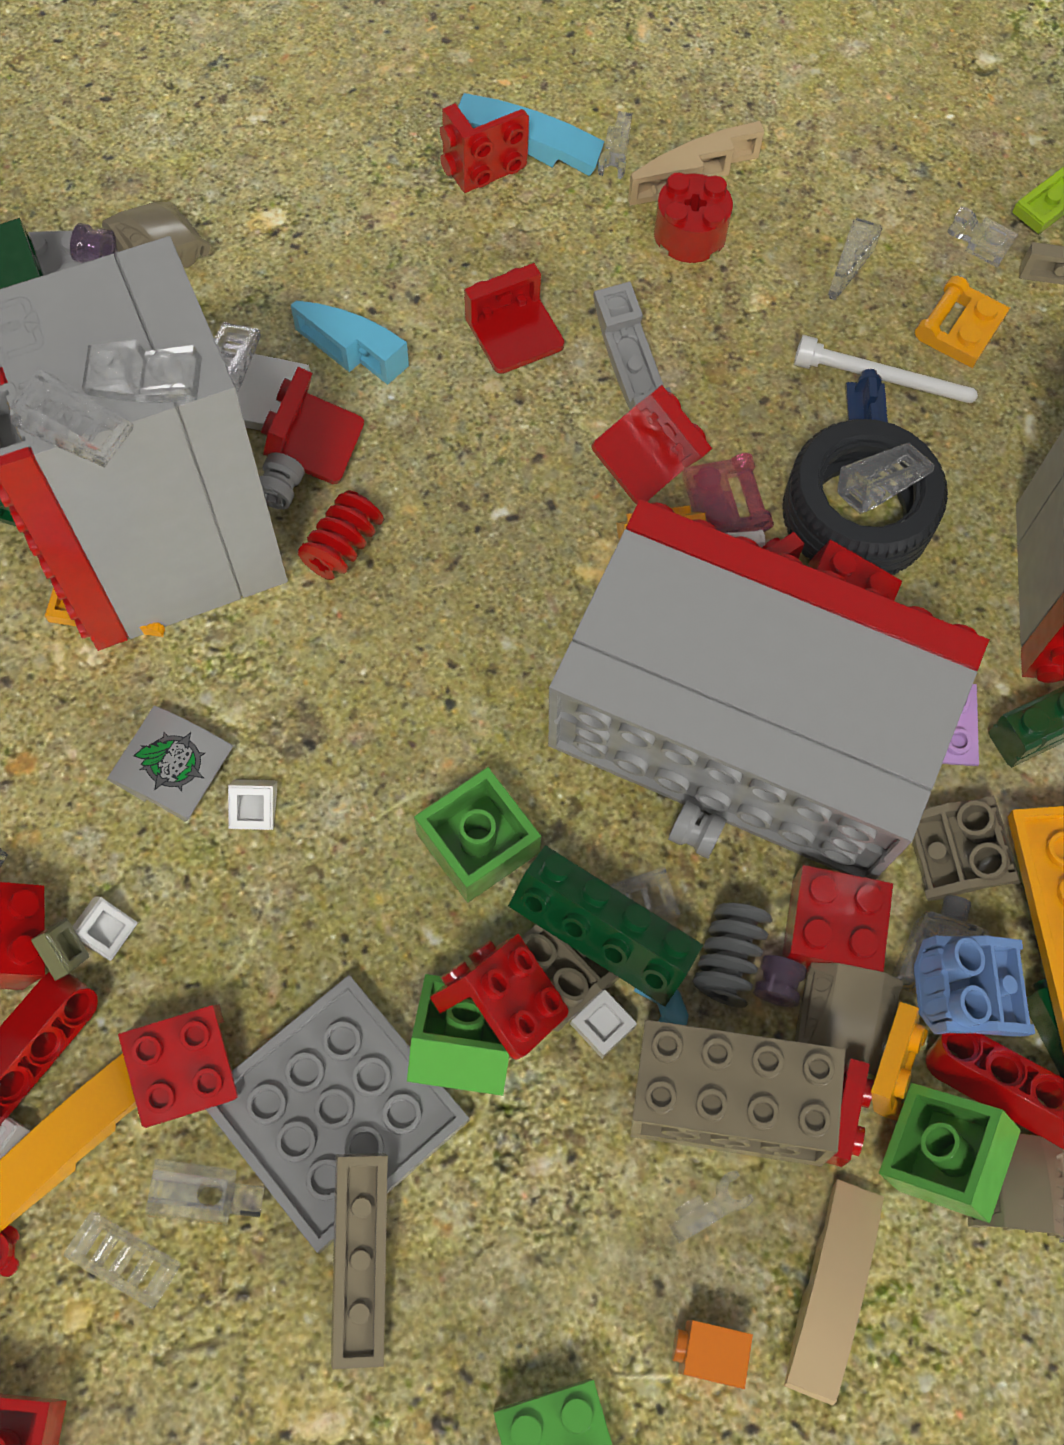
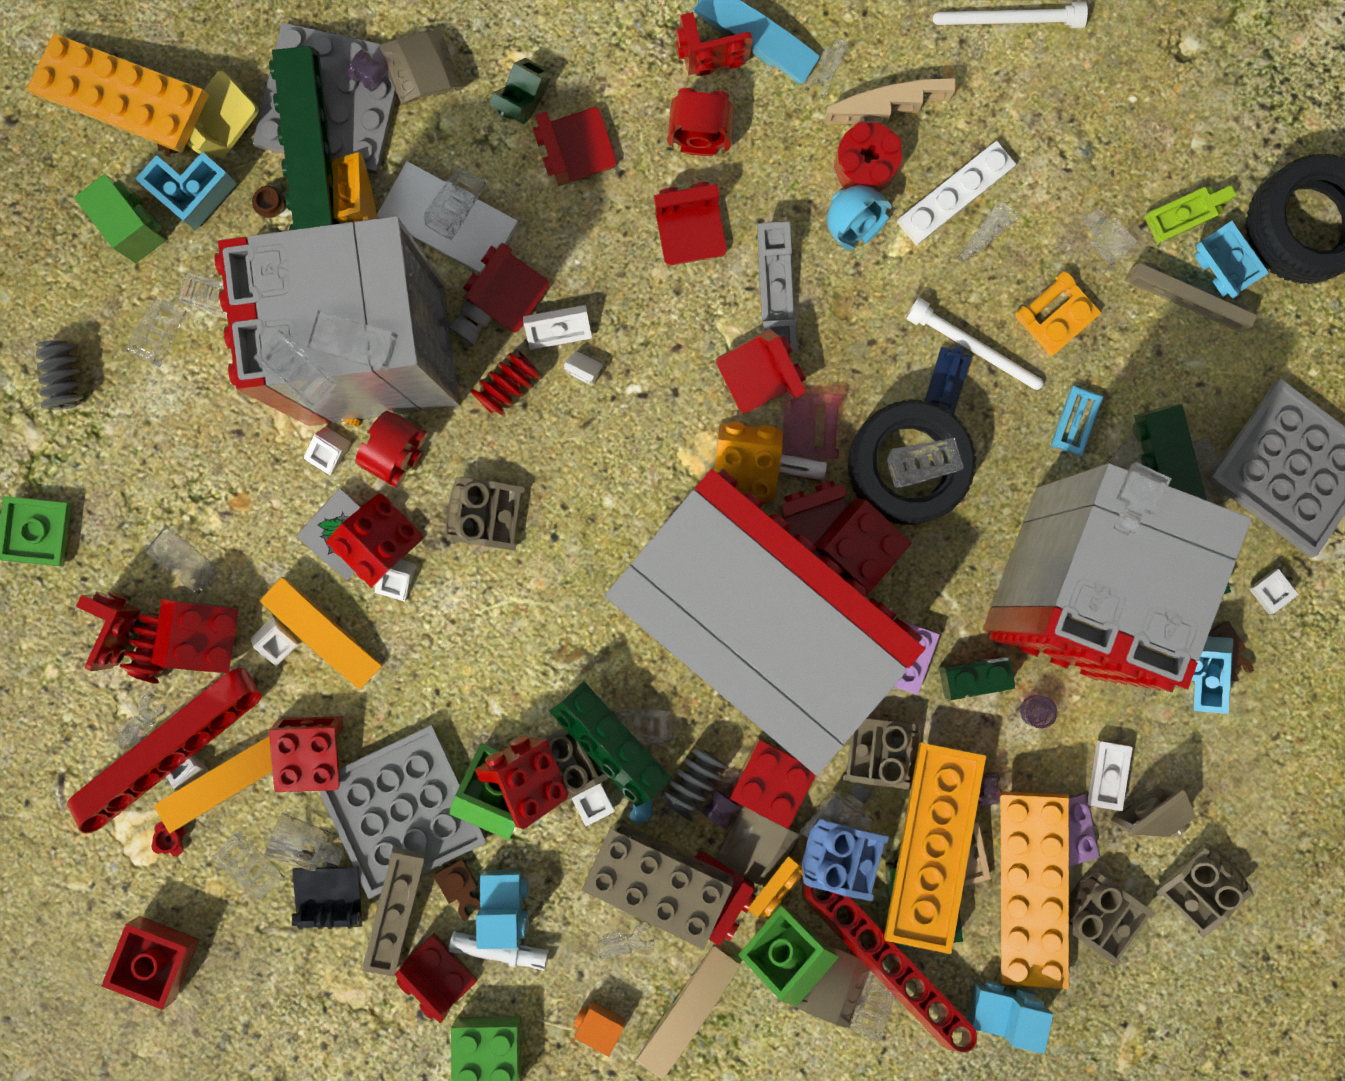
camera: 20 degrees right, 20 degrees up
olive tile [31,918,89,981] -> none
medium azure slope [291,300,409,385] -> none
bright green brick [414,767,541,903] -> none
light grey wheel [668,801,727,859] -> none
none -> light orange slope [259,576,382,690]
none -> black hinge [292,867,363,930]
none -> white slope [304,427,351,475]
none -> red bracket [326,494,423,588]
none -> red brick [355,411,428,488]
none -> red bracket [395,933,478,1023]
none -> reddish brown plate [433,858,480,921]
none -> dark tan slope [446,477,525,551]
none -> white pin [449,931,549,971]
none -> medium azure brick [476,869,529,949]
none -> dark green brick [489,58,553,124]
none -> white plate [523,305,592,350]
none -> red bracket [532,107,616,187]
none -> white slope [564,352,603,386]
none -> red brick [667,88,734,156]
none -> medium azure cylinder [827,185,892,250]
none -> white plate [897,140,1016,246]
none -> white piece [932,2,1088,29]
none -> medium azure tile [1050,386,1104,457]

